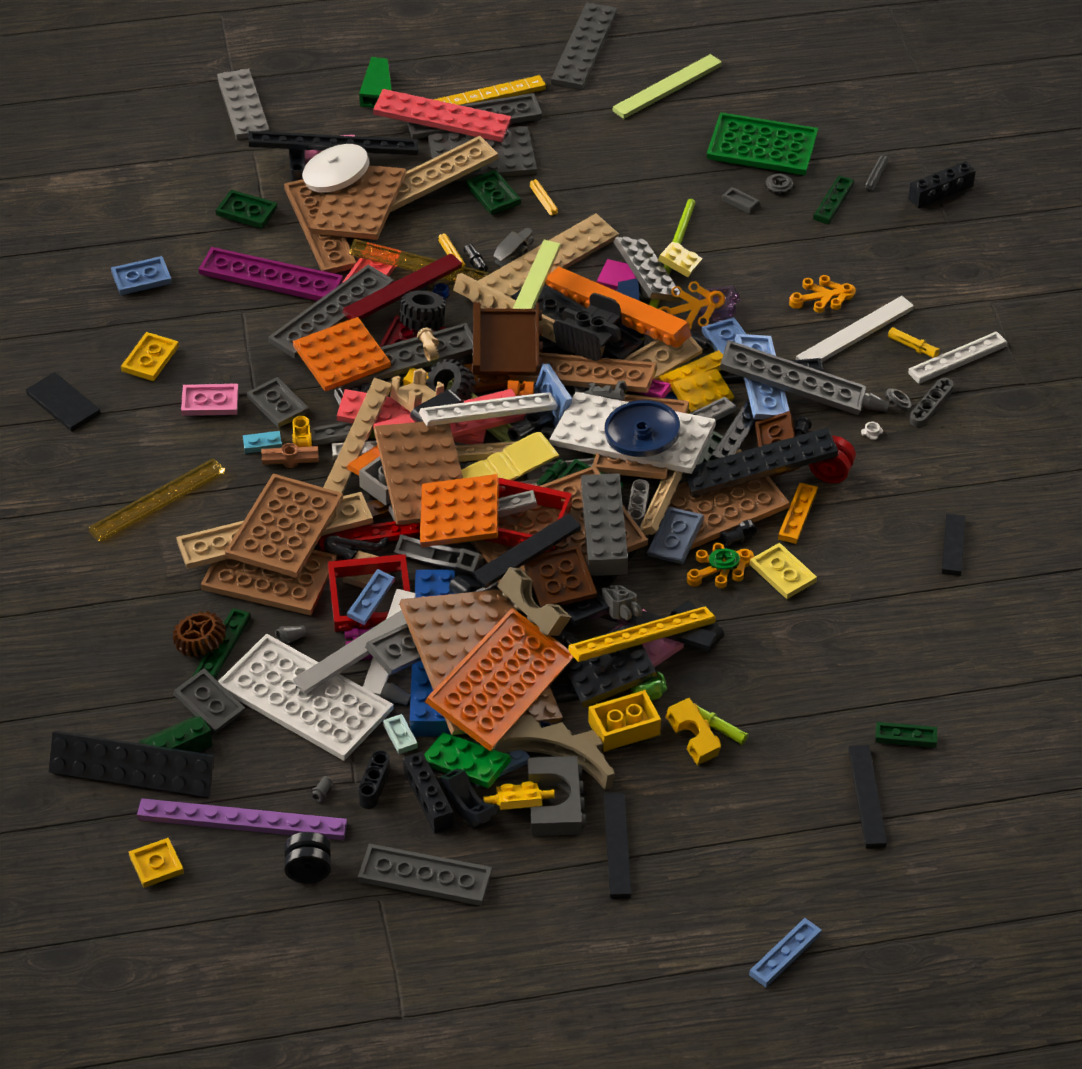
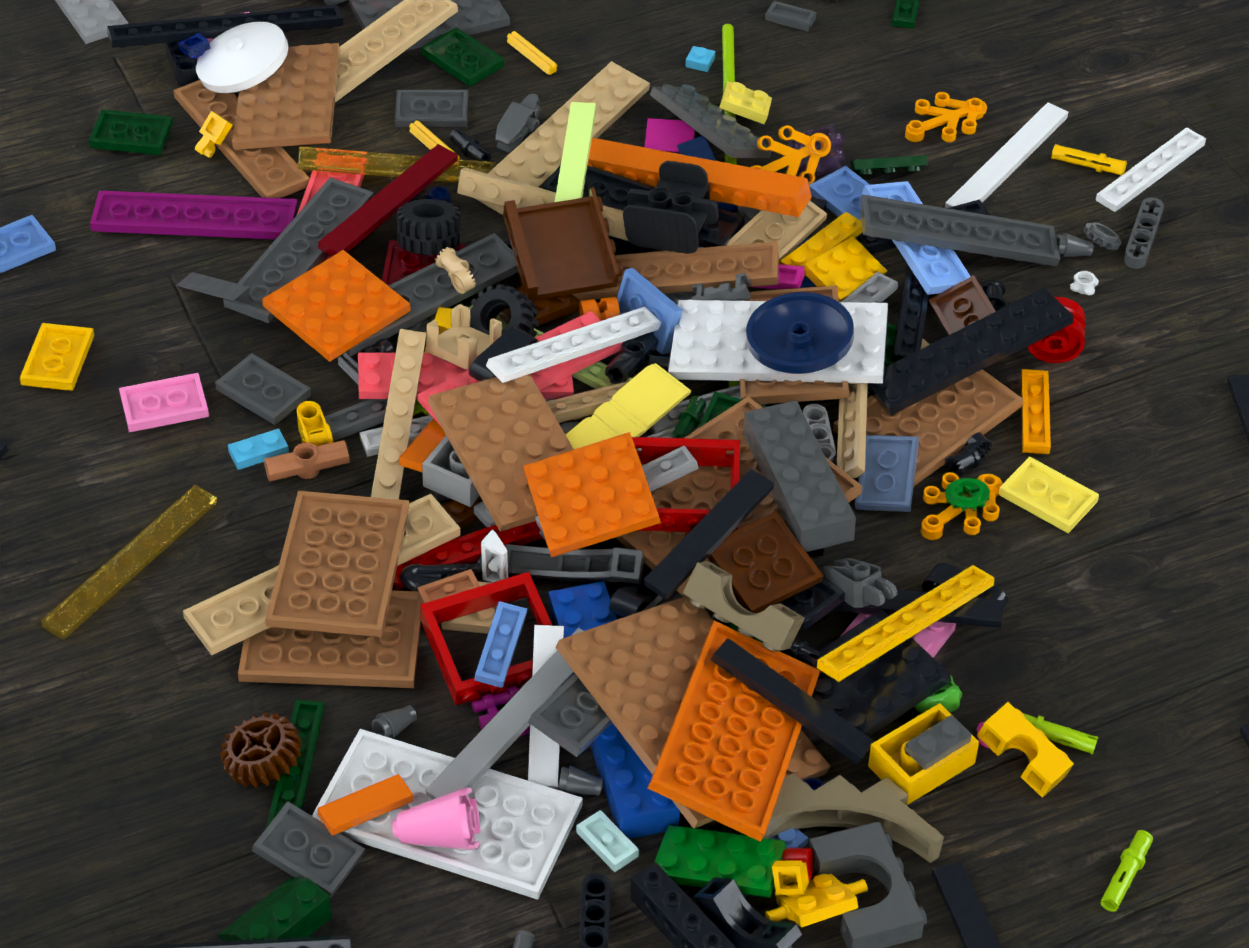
camera: 15 degrees left, 0 degrees up
none -> dark grey sticker [176,272,249,301]
none -> clear blue plate [178,33,211,58]
none -> yellow plate [195,111,233,158]
none -> orange tile [317,774,414,836]
none -> bright pink cone [392,787,480,850]
none -> dark grey tile [395,90,468,127]
none -> nougat plate [417,569,480,603]
none -> white slope [481,530,508,583]
none -> medium azure plate [685,46,715,72]
none -> black tile [711,638,875,764]
none -> yellow leg [772,848,814,895]
none -> dark green plate [850,155,928,175]
none -> dark grey plate [905,715,972,770]
none -> lime pin [1101,830,1153,912]

